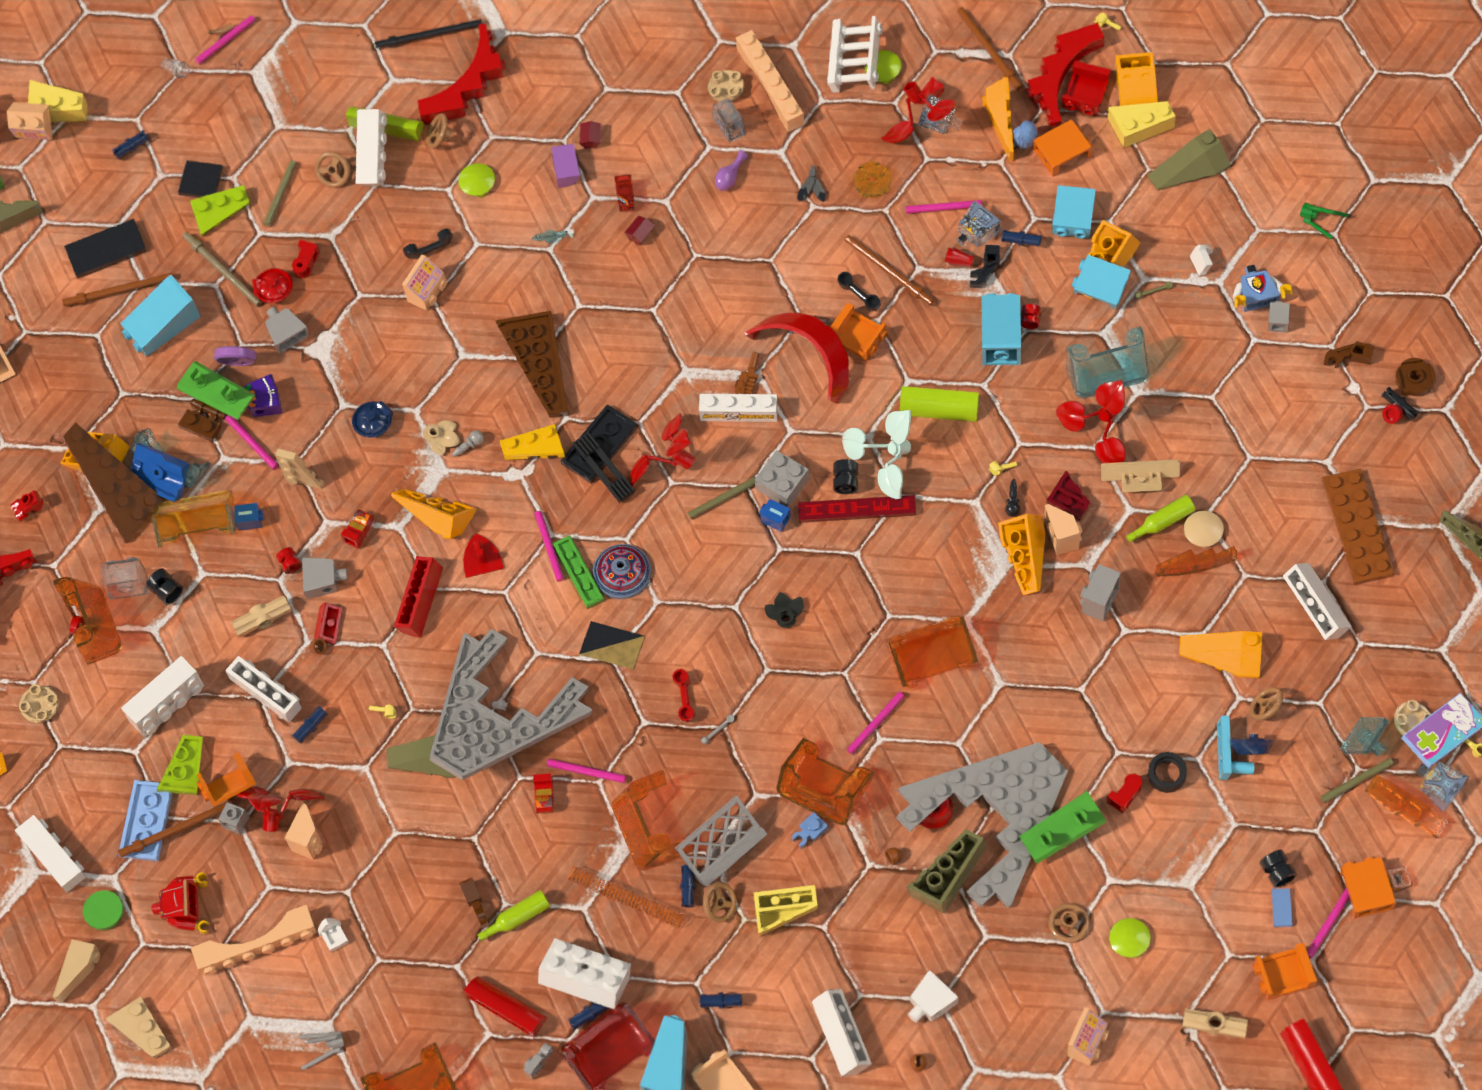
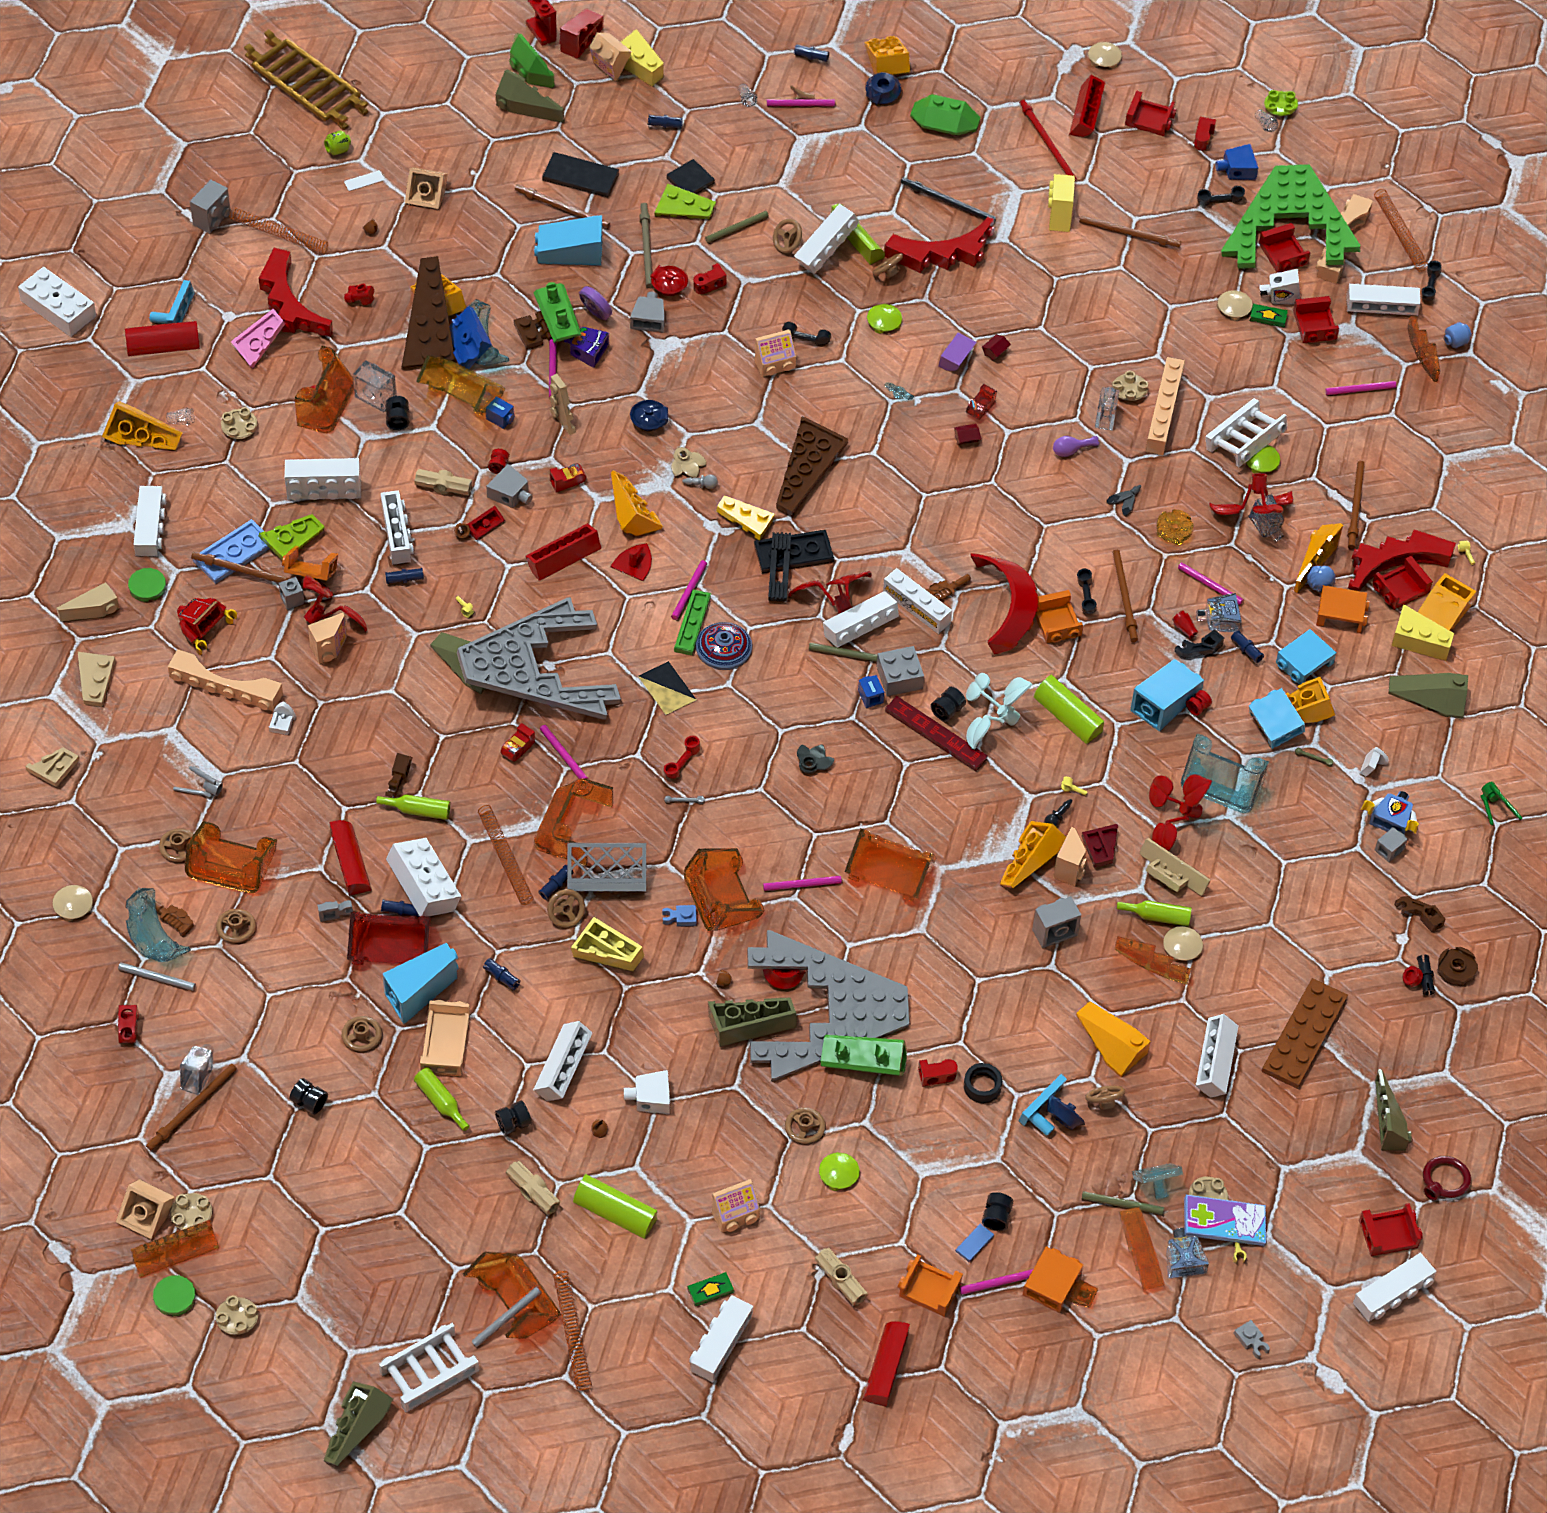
camera: 30 degrees right, 10 degrees down
none -> white brick [823,591,899,648]

